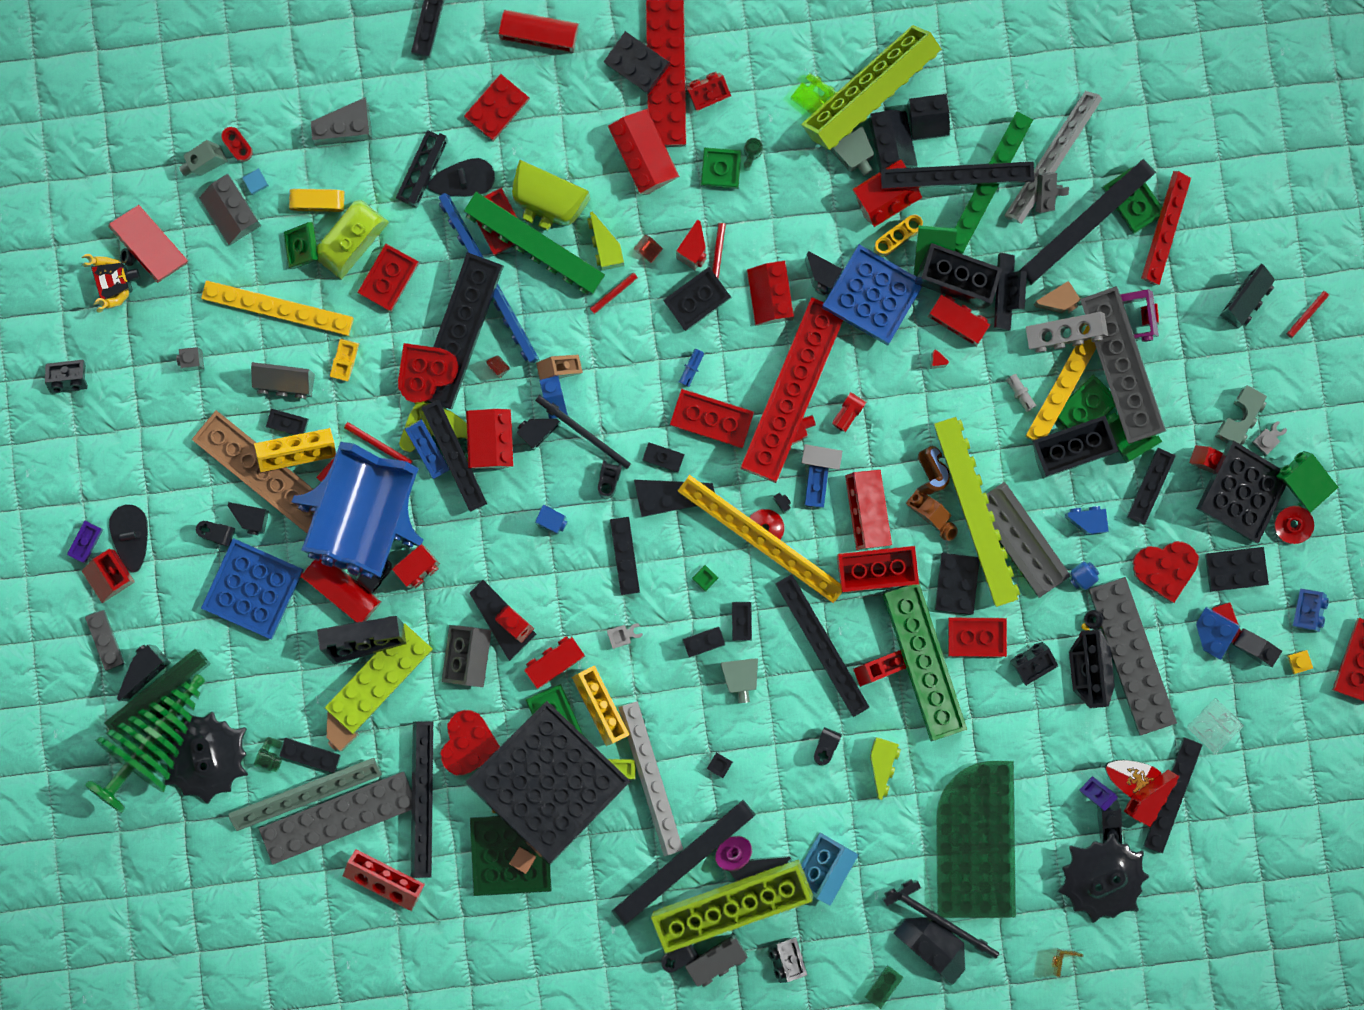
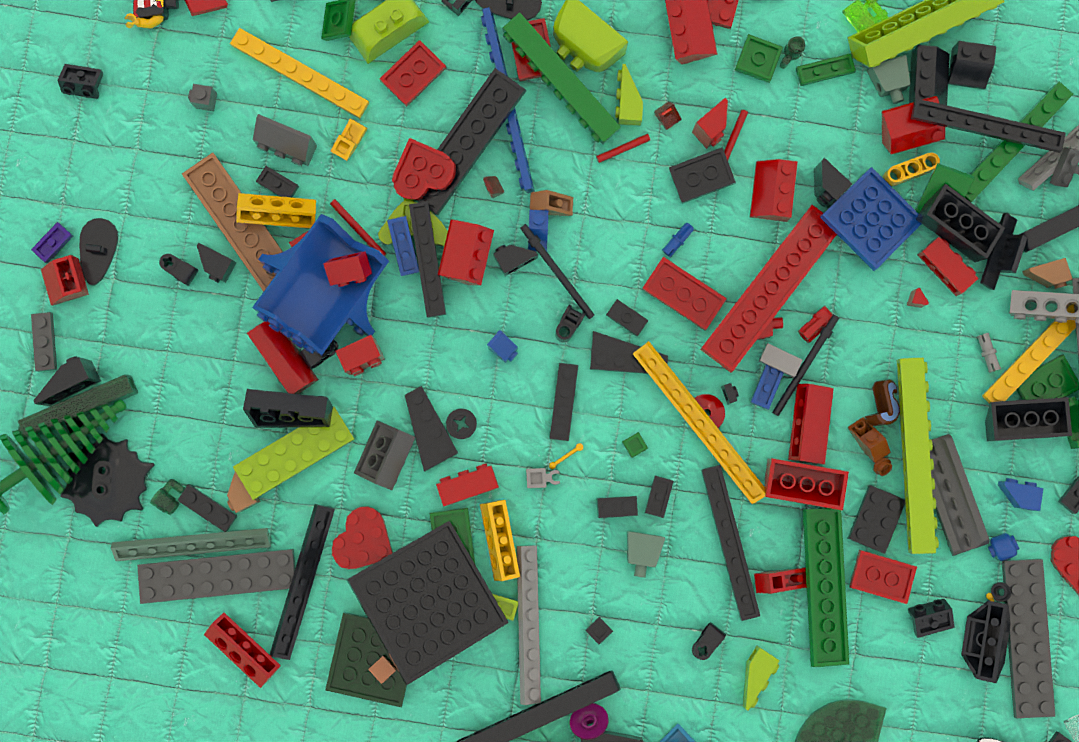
camera: 10 degrees right, 0 degrees up
blue plate [201,538,304,640] -> none
red torso [495,604,535,643] -> none
none -> red brick [323,251,372,287]
none -> black gear [446,409,477,439]
none -> yellow hinge [549,443,583,469]
none -> black bar [772,314,840,416]
none -> green tile [796,53,856,86]

